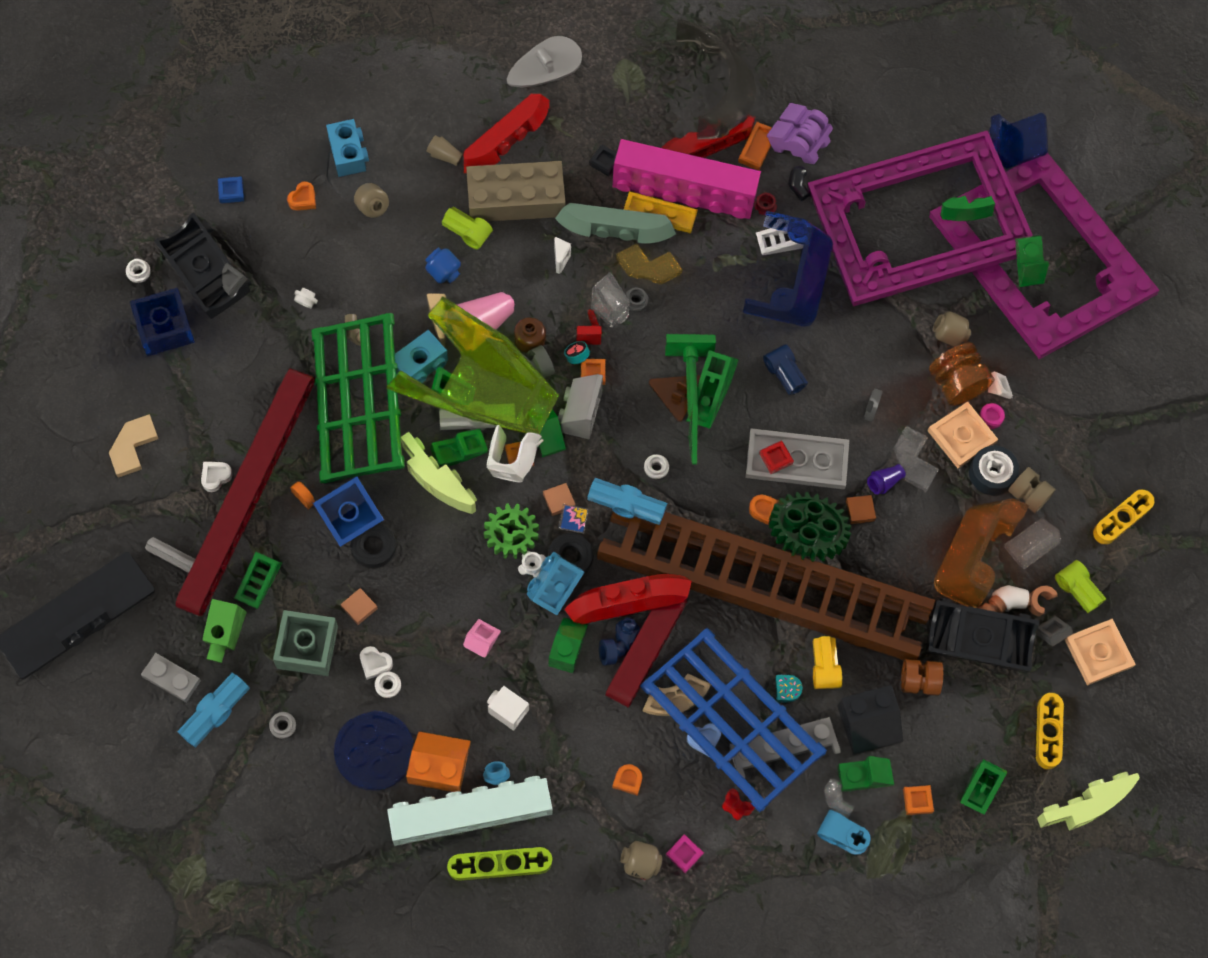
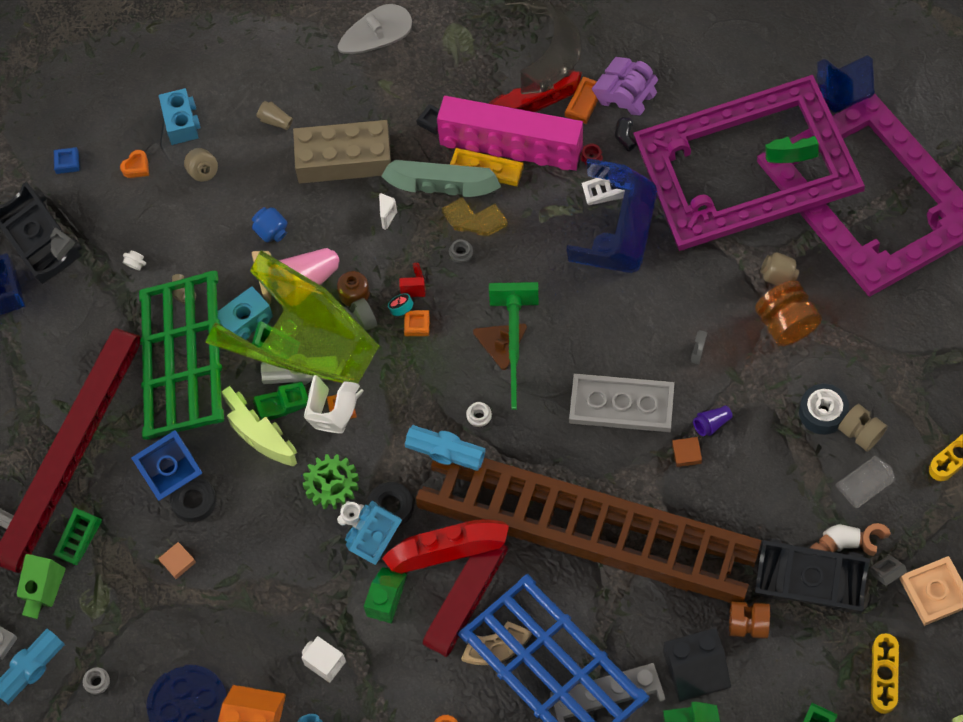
camera: 10 degrees right, 5 degrees down
white tile [201,462,233,492] -> none
sand green brick [273,610,338,676] -> none
orange tile [290,481,315,510] -> none
white tile [360,646,393,680] -> none
white plate [375,672,401,698] -> none
lime piece [442,206,493,250] -> none
bright pink slope [463,619,501,658] -> none
red brick [464,94,550,173] -> none
green slope [526,405,566,457] -> none
nougat tile [543,483,575,516] -> none
light grey slope [558,374,603,439] -> none
tile [558,504,589,534] -> none
clear slope [591,272,630,328] -> none
dark blue arm [599,618,640,666] -> none
green slope [687,350,739,429] -> none
light blue tile [687,723,721,757] -> none
orange tile [749,494,779,525] -> none
red tile [759,440,794,474] -> none
dark blue piece [763,344,808,395] -> none
dark green gear [769,492,851,562] -> none
teal tile [775,675,803,703] -> none
yellow piece [813,636,842,689] -> none
clear tile [894,426,939,492] -> none
light nougat plate [927,402,998,468] -> none
clear orange windscreen [934,499,1029,608] -> none
dark pink tile [979,403,1005,429] -> none
white slope [988,372,1013,399] -> none
green slope [1015,235,1049,287] -> none
lime piece [1055,560,1106,613] -> none

